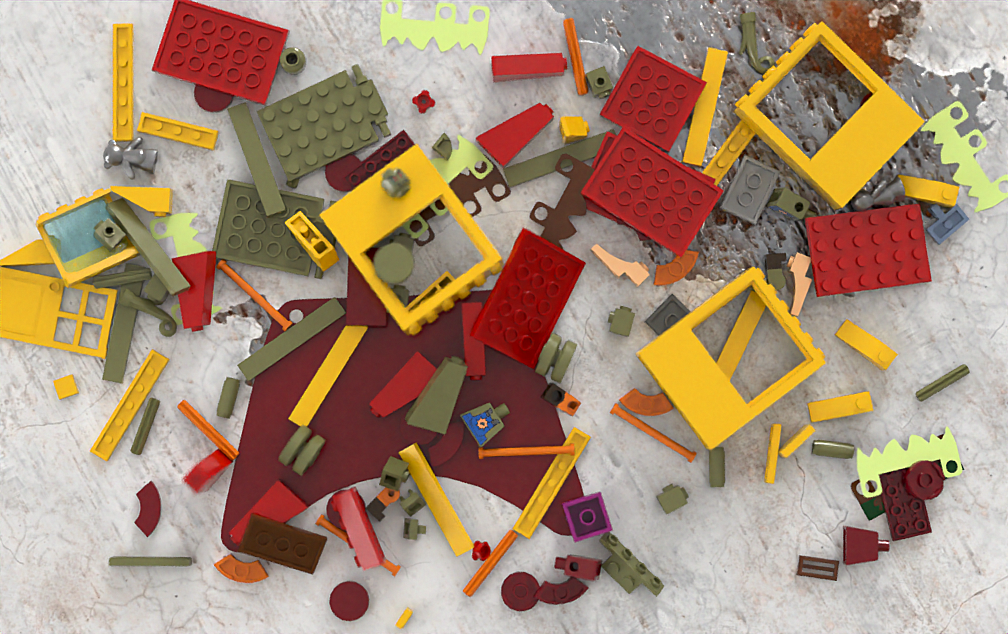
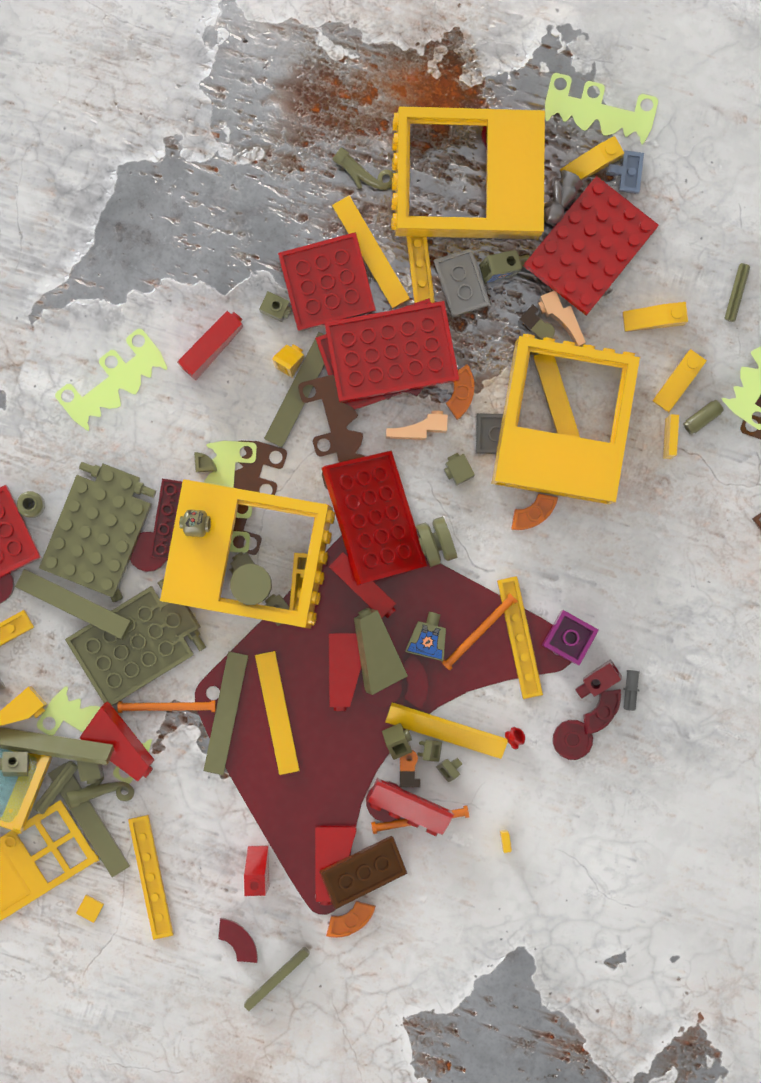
camera: 45 degrees left, 0 degrees up
olive axle [130,398,160,455] -> none
orange axle [177,400,239,460] -> none
olive piece [216,377,240,419] -> none
olive wheel [278,425,326,476] -> none
yellow slope [285,211,339,272] -> none
dark red tile [329,581,370,621] -> none
dark red tile [346,247,387,327] -> none
red plate [412,90,435,114] -> none
orange axle [463,530,518,597] -> none
red slope [476,103,554,169] -> none
leg [540,382,581,417] -> none
orange axle [563,18,588,95] -> none
olive bracket [599,532,664,597] -> none
orange bar [610,403,697,463] -> none
olive brick [656,484,689,514] -> none
olive piece [709,447,725,487] -> none
yellow tile [764,423,782,484] -> none
none -> dark grey axle [623,670,640,711]

